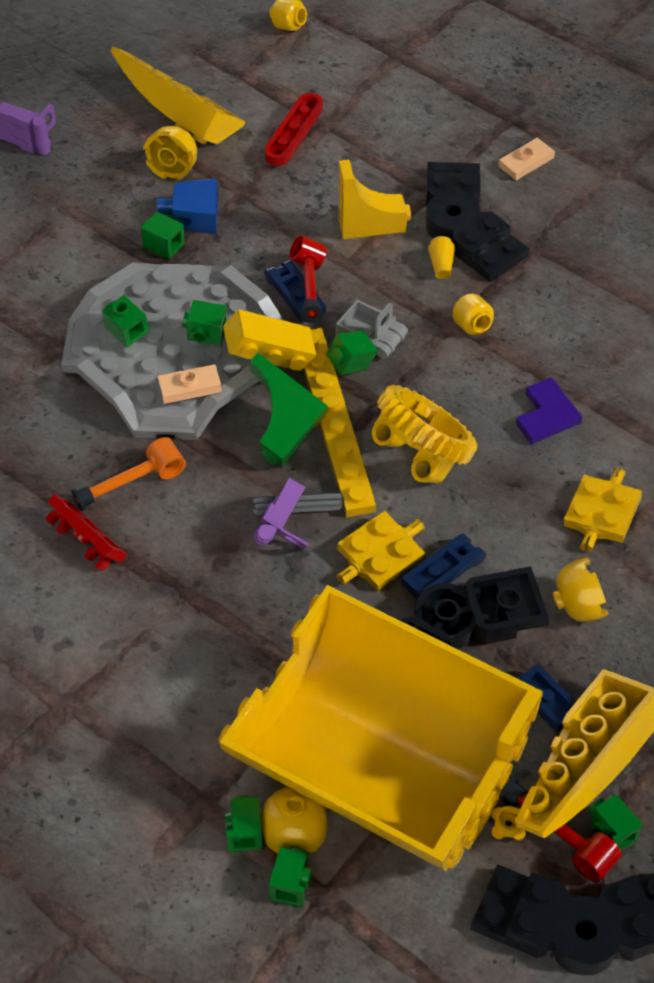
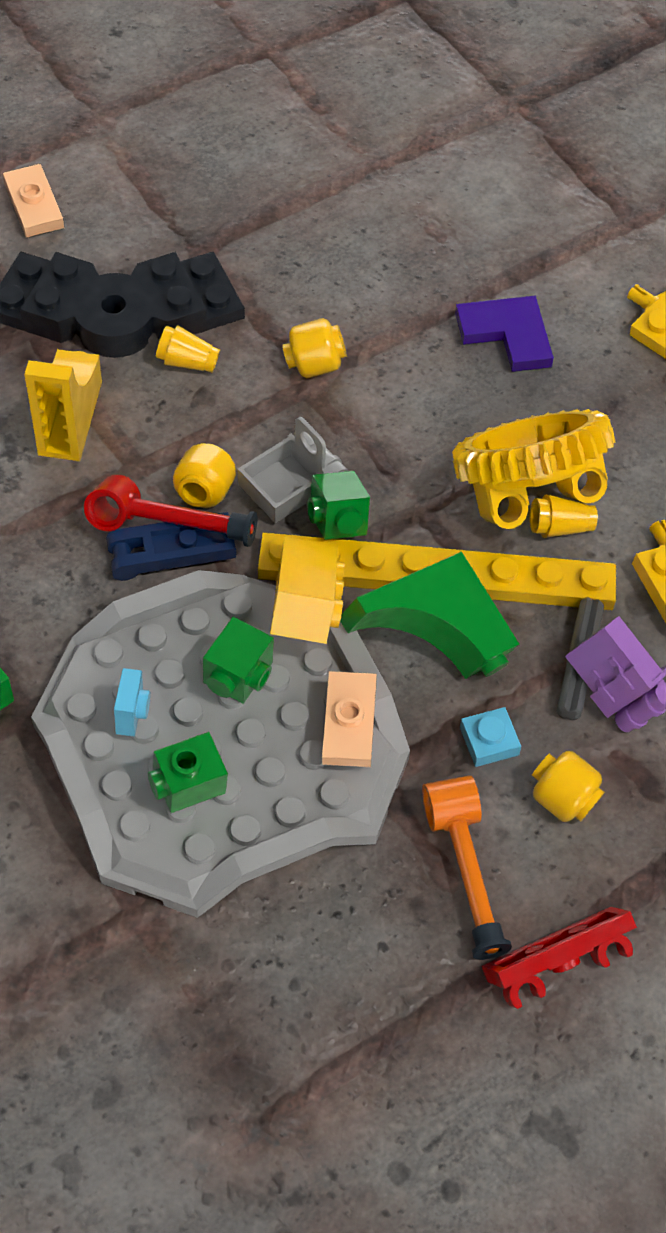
camera: 75 degrees left, 5 degrees up
none -> medium azure plate [114,668,151,737]
none -> yellow head [173,443,236,508]
none -> medium azure plate [460,707,521,767]
none -> yellow cone [529,494,598,538]
none -> yellow head [532,751,605,822]

